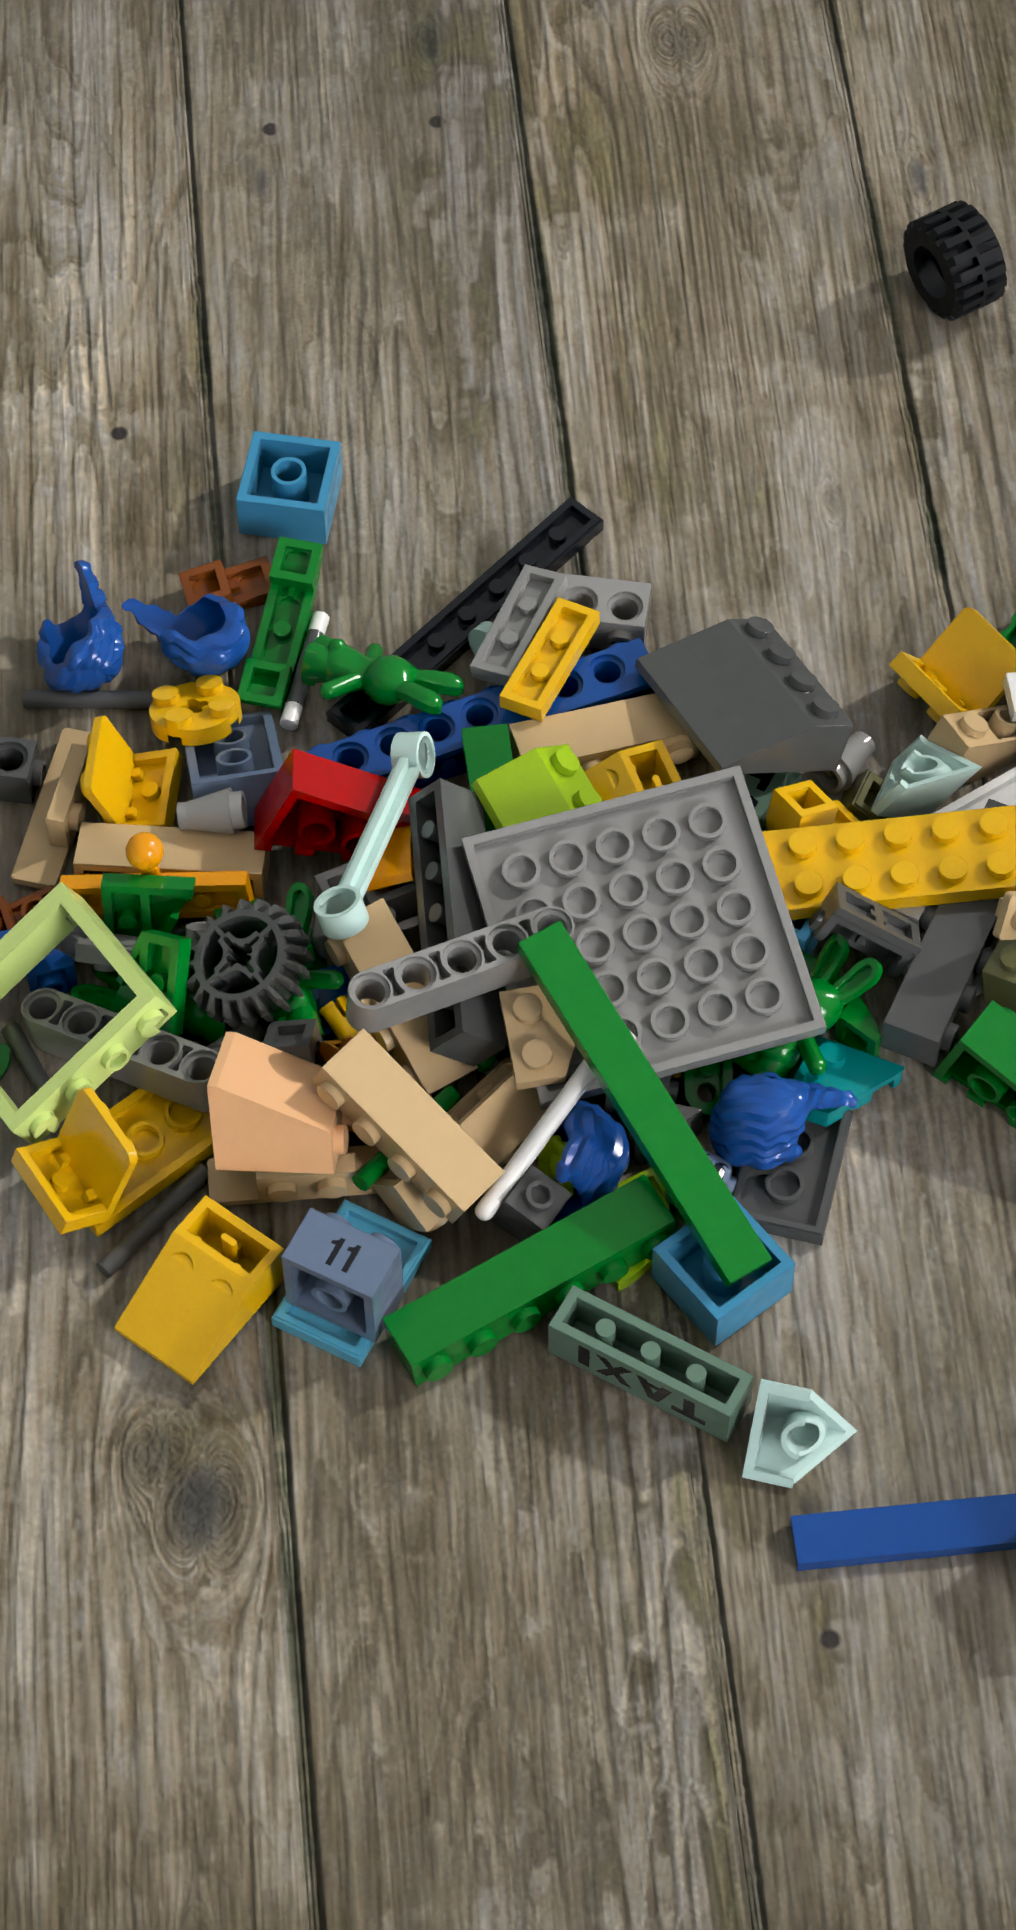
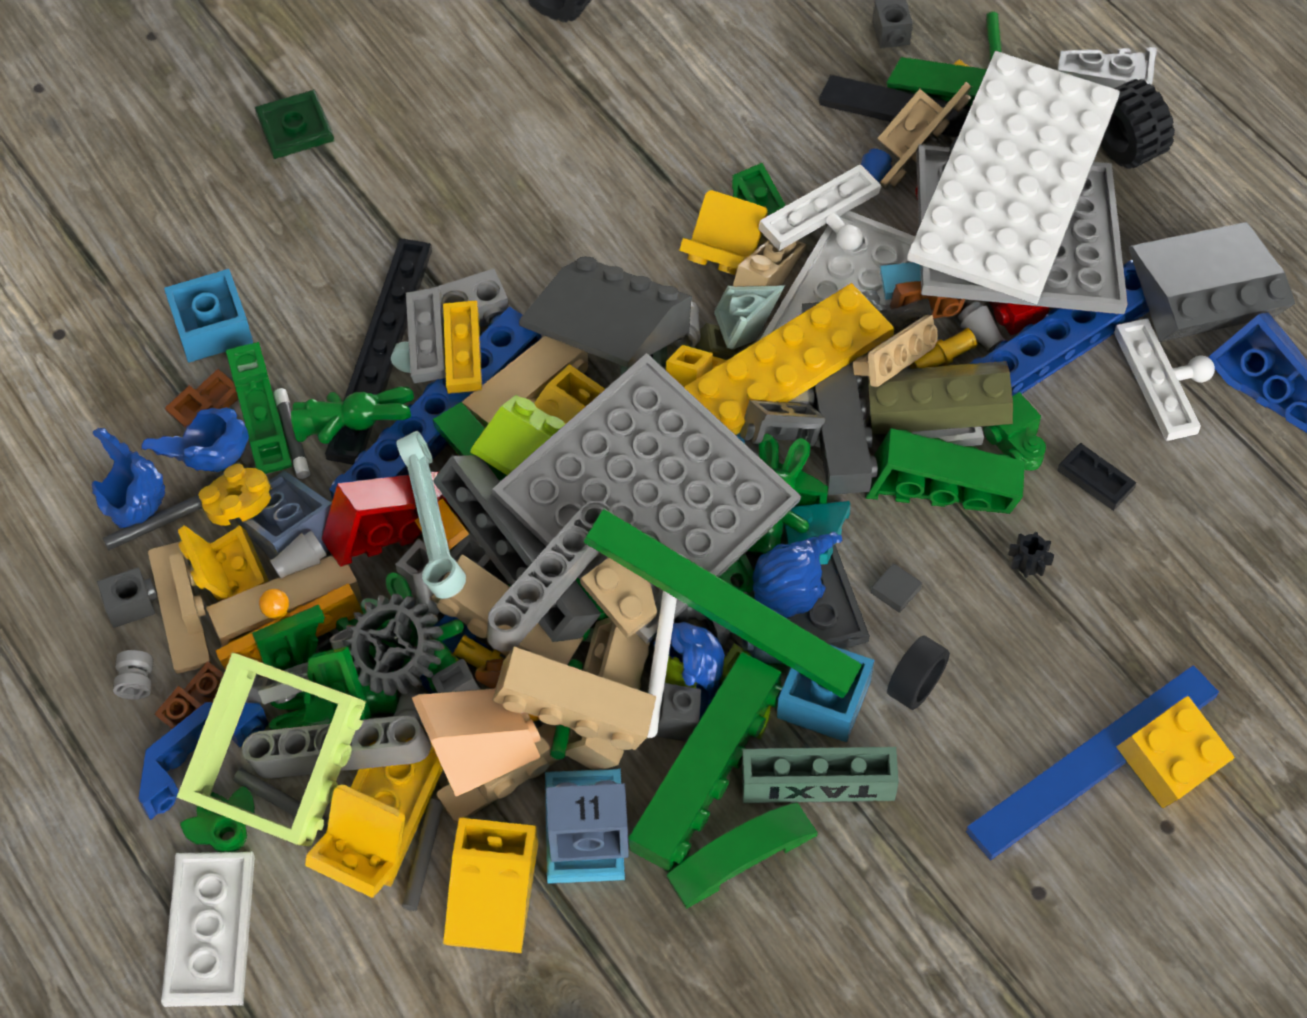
camera: 30 degrees left, 0 degrees up
light aqua slope [742,1379,857,1488] -> none
none -> dark green tile [254,89,334,159]
none -> green slope [667,802,818,909]
none -> dark grey tile [871,563,922,613]
none -> black tyre [887,635,950,710]

